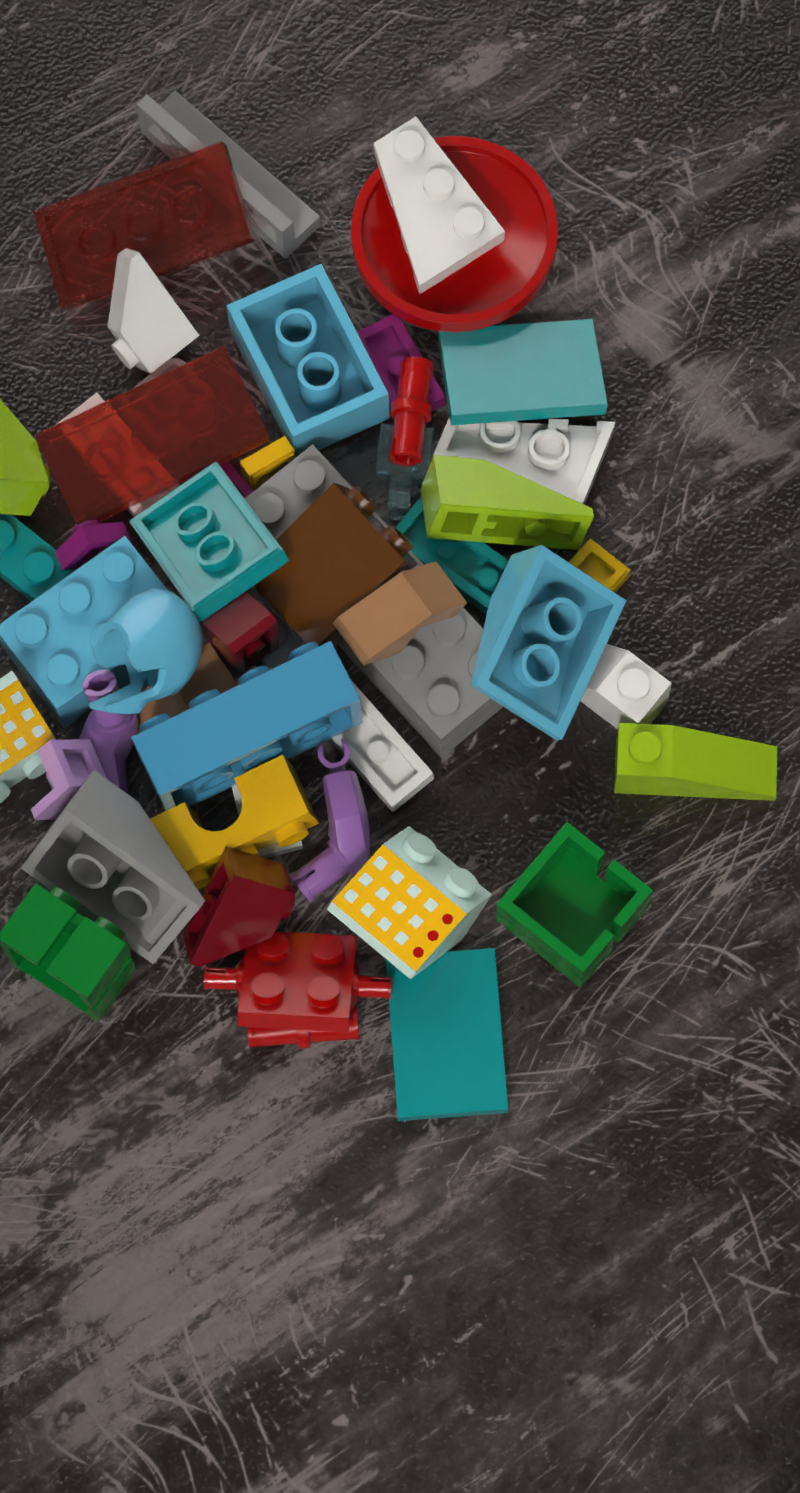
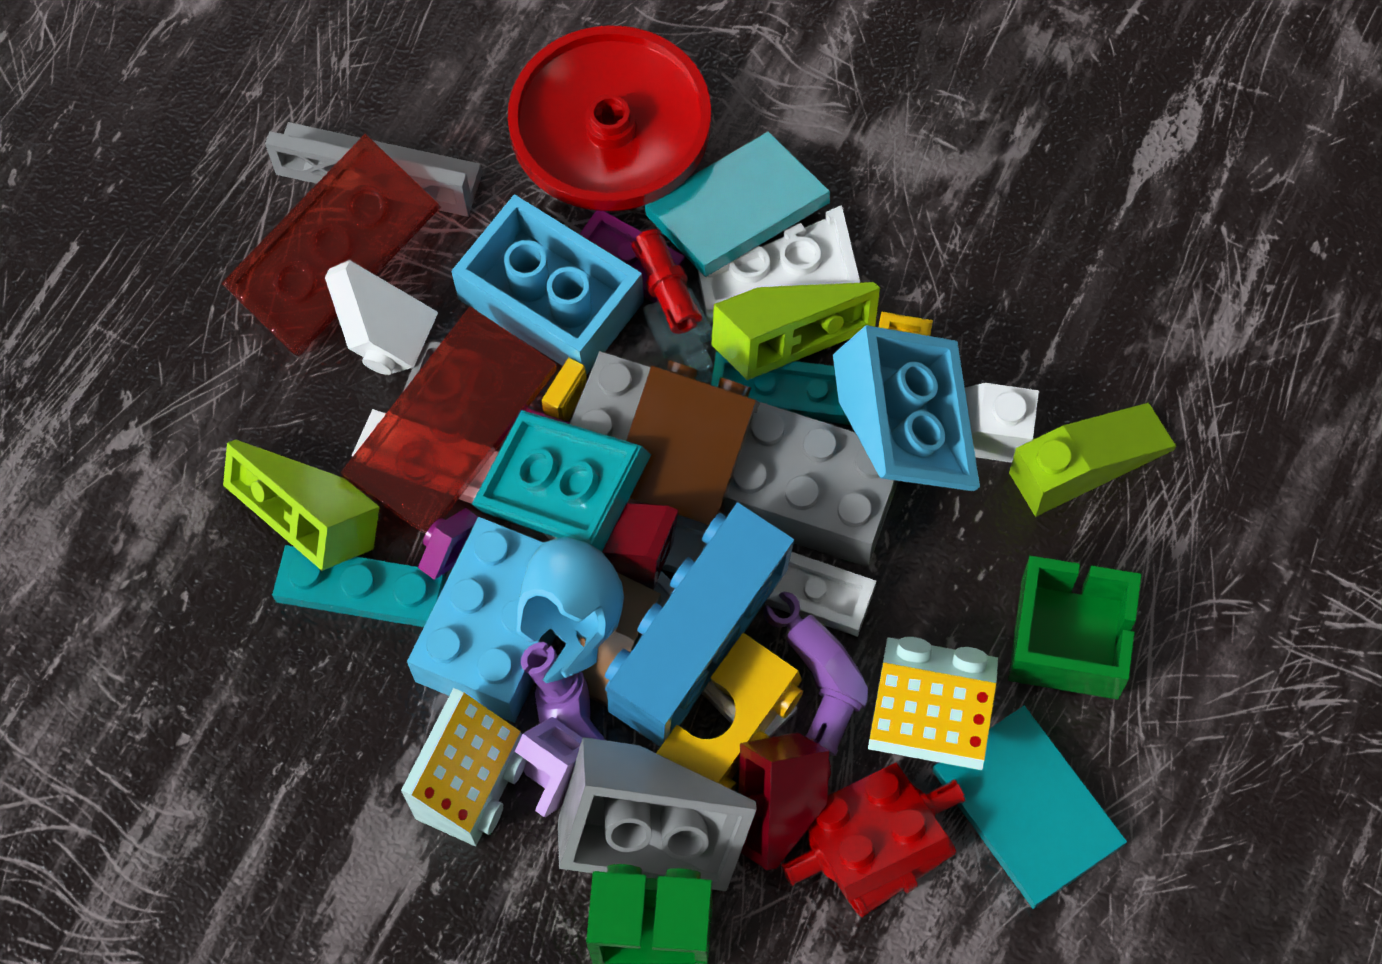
camera: 30 degrees left, 5 degrees down
medium nougat slope [333,561,467,665] -> none
white wing [373,117,505,295] -> none

